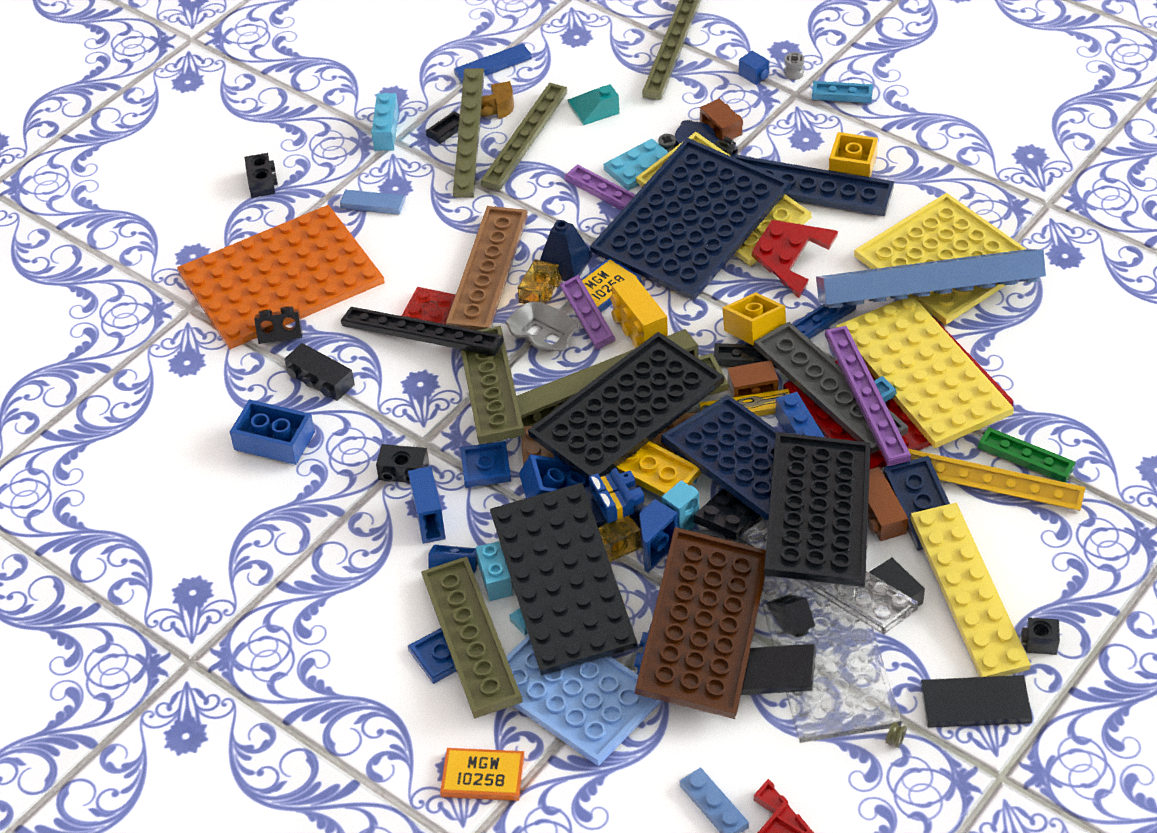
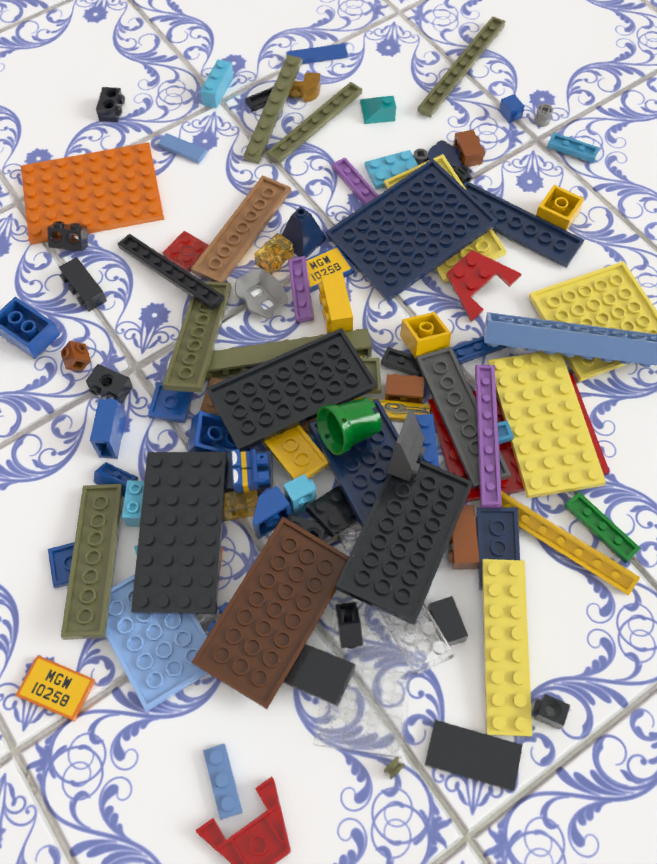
camera: 15 degrees right, 15 degrees up
none -> dark orange brick [61,341,91,372]
none -> green piece [317,397,382,456]
none -> dark grey slope [387,409,426,481]

